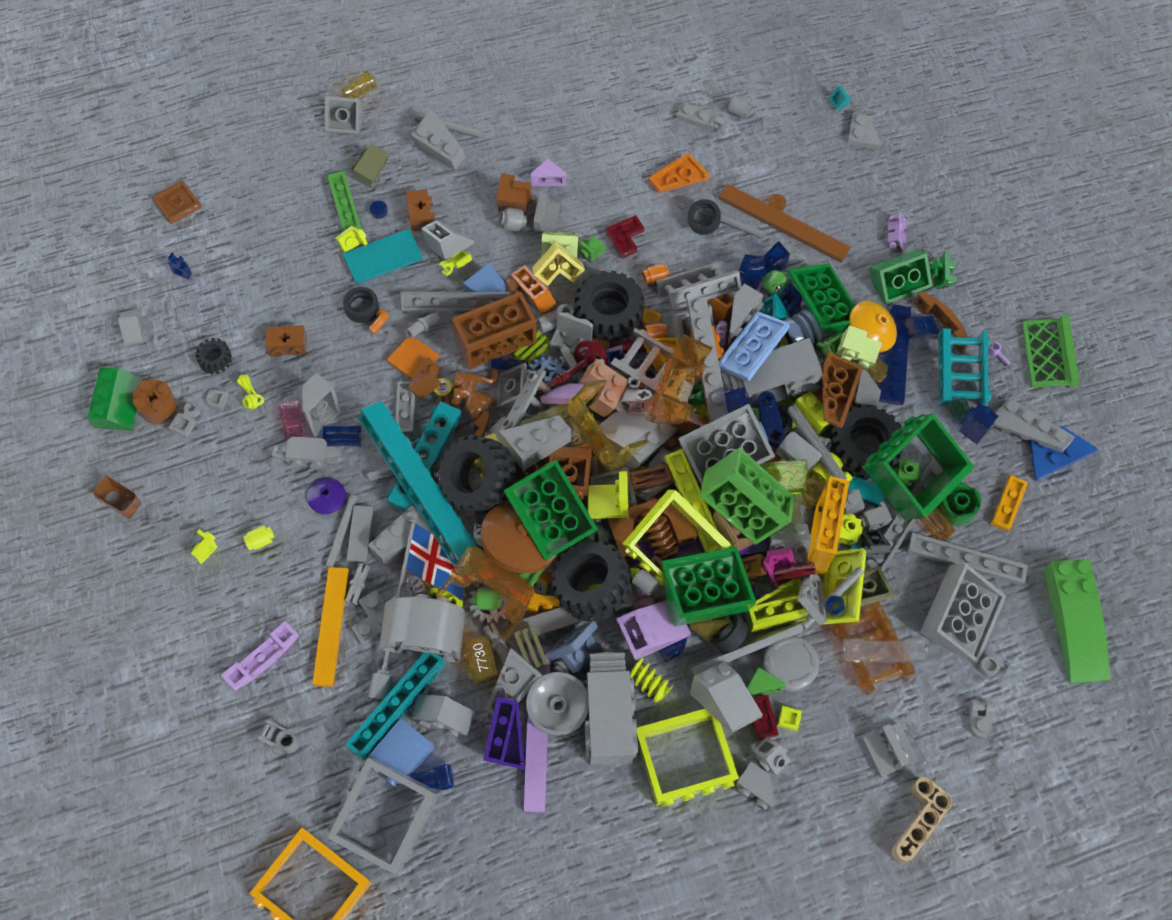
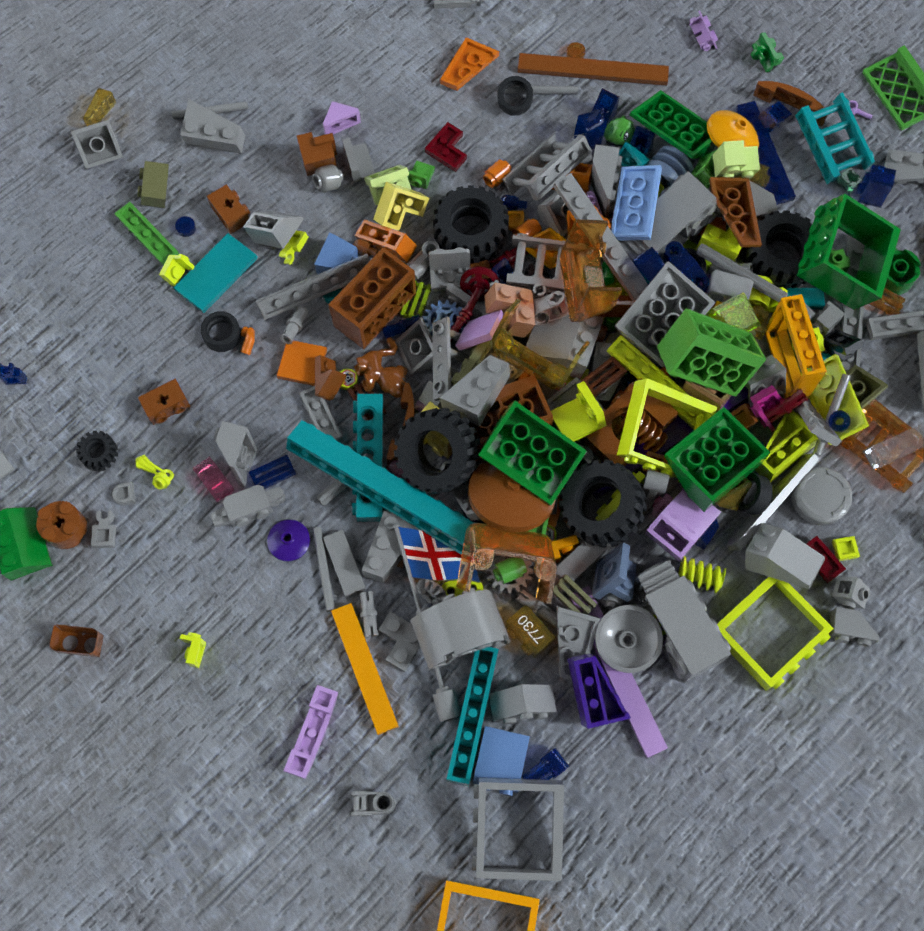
camera: 20 degrees left, 5 degrees up
neon yellow brick [243,524,275,551] -> none
bright green slope [747,668,786,698] -> none
green slope [869,249,933,304] -> none
none -> clear blue cylinder [501,195,528,211]

